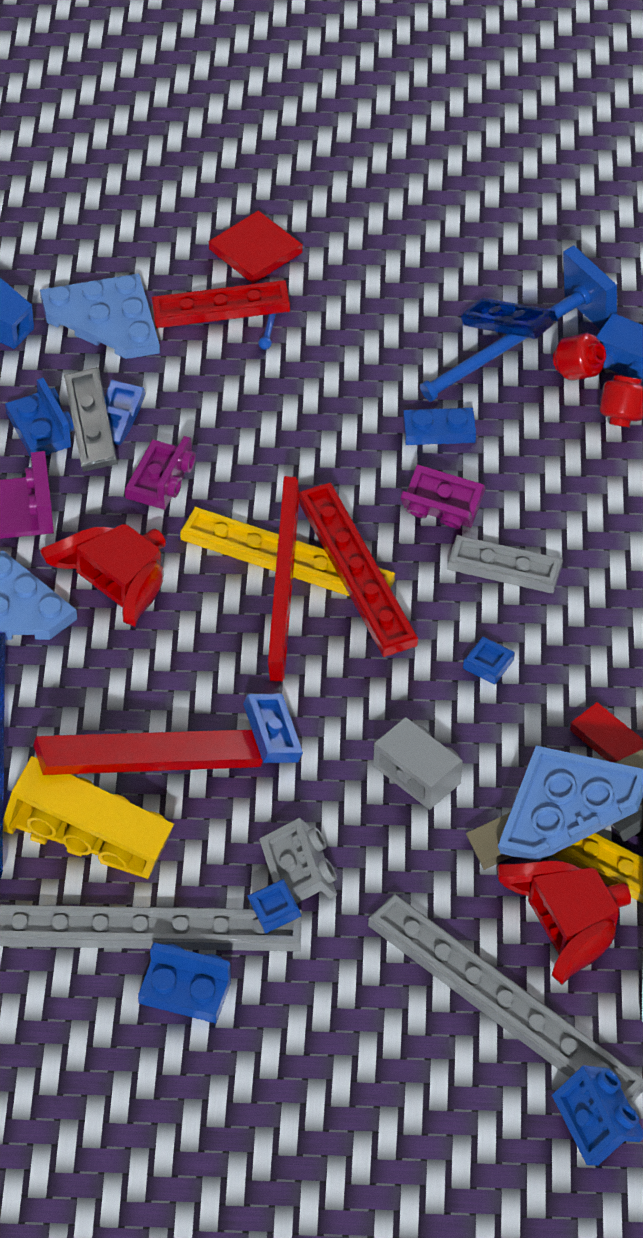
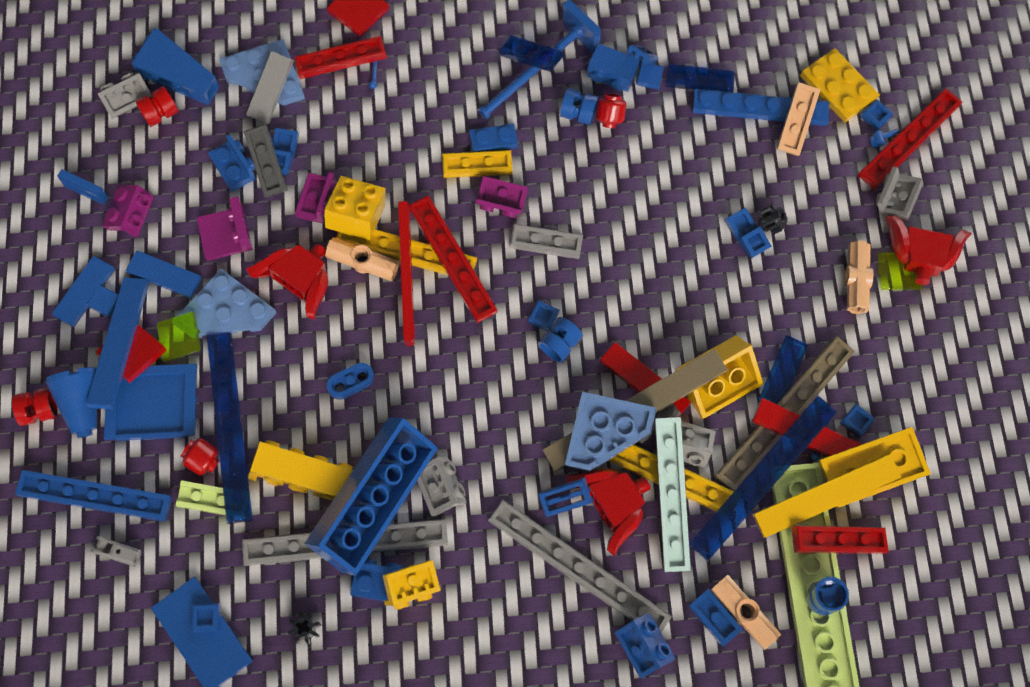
camera: 10 degrees left, 20 degrees up
red tile [33,729,263,775] -> none
blue plate [243,694,303,763] -> none
blue tile [247,879,301,934] -> none
light grey brick [373,717,463,810] -> none
red head [553,333,606,381] -> none
none -> light grey tile [246,51,294,124]
none -> black gear [288,612,321,645]
none -> blue brick [304,418,438,576]
none -> yellow brick [325,176,386,240]
none -> light nougat piece [325,237,399,282]
none -> blue plate [327,363,374,400]
none -> yellow bracket [382,560,441,609]
none -> yellow tile [442,150,512,178]
none -> blue wheel [538,317,583,363]
none -> blue tile [538,477,594,517]
none -> blue wheel [560,88,599,125]

